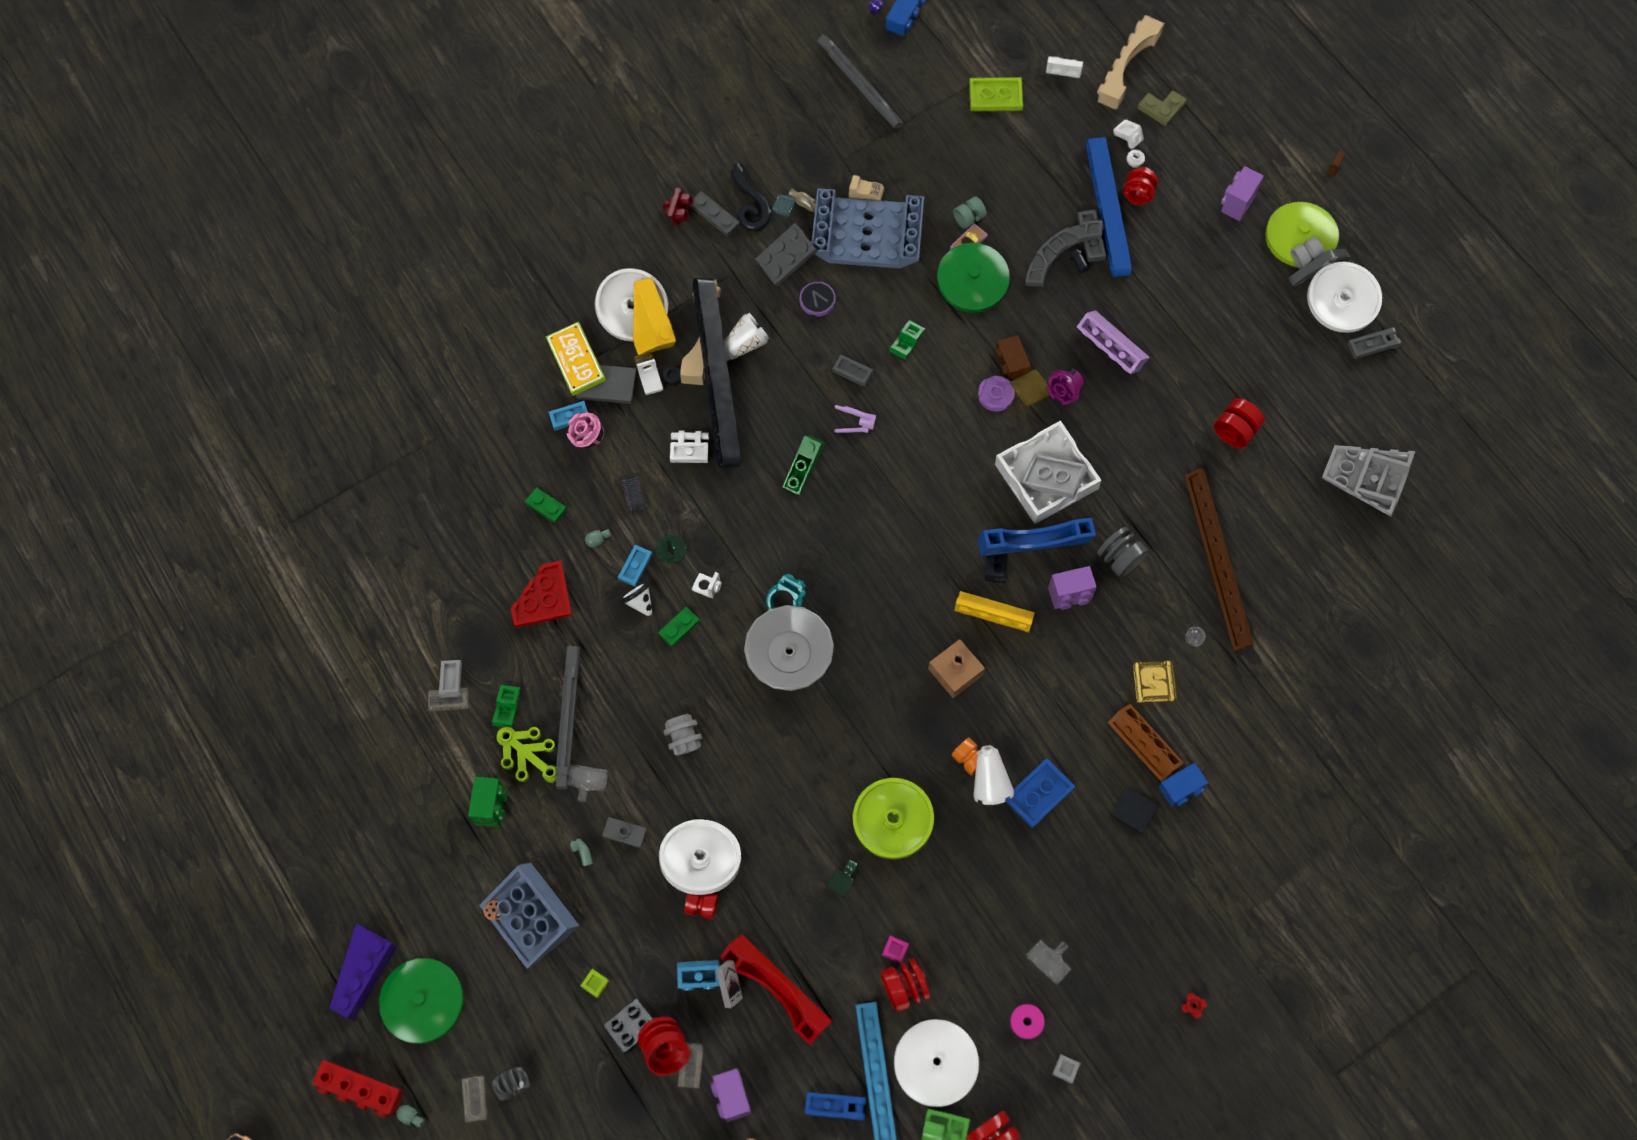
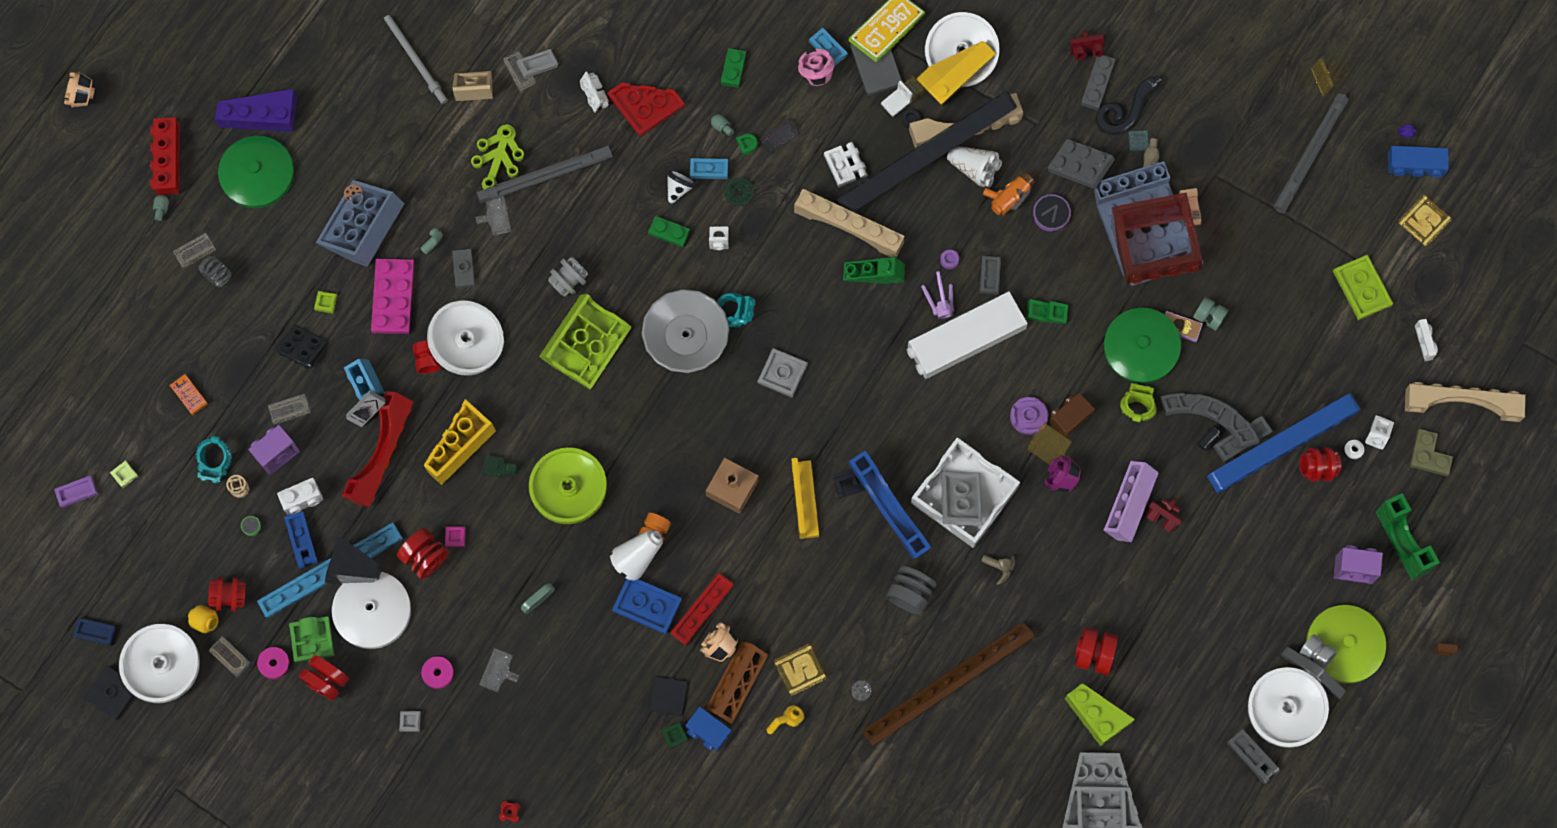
camera: 65 degrees right, 5 degrees up
green brick [468,777,508,827] -> none
green slope [492,685,520,728] -> none
red wheel [637,1017,690,1076] -> none
medium lavender brick [1048,566,1096,610] -> none
none -> white brick [277,478,324,515]
none -> black slope [325,537,382,584]
none -> dark pink plate [371,259,414,334]
none -> light grey bar [384,15,448,104]
none -> yellow wedge [424,399,496,485]
none -> tan slope [453,71,493,101]
none -> sand green tile [521,583,555,614]
none -> lime piece [539,294,632,389]
none -> white hinge [580,72,609,113]
none -> dark green plate [661,722,688,749]
none -> red tile [670,573,734,646]
none -> light nougat cone [700,622,738,662]
none -> green tile [736,134,757,156]
none -> light grey tile [757,348,808,398]
none -> yellow plate [766,705,804,734]
none -> tan arch [794,189,905,257]
none -> white brick [906,292,1027,379]
none -> medium lavender tile [940,250,959,269]
none -> dark tan plant [982,555,1015,585]
none -> orange piece [983,173,1035,215]
none -> lime wedge [1065,683,1135,746]
none -> clear red windscreen [1111,192,1202,284]
none -> lime piece [1120,383,1157,422]
none -> dark red hips [1147,498,1182,532]
none -> clear yellow piece [1311,58,1334,96]
none -> green arch [1375,493,1440,581]
none -> clear yellow tile [1398,195,1452,246]

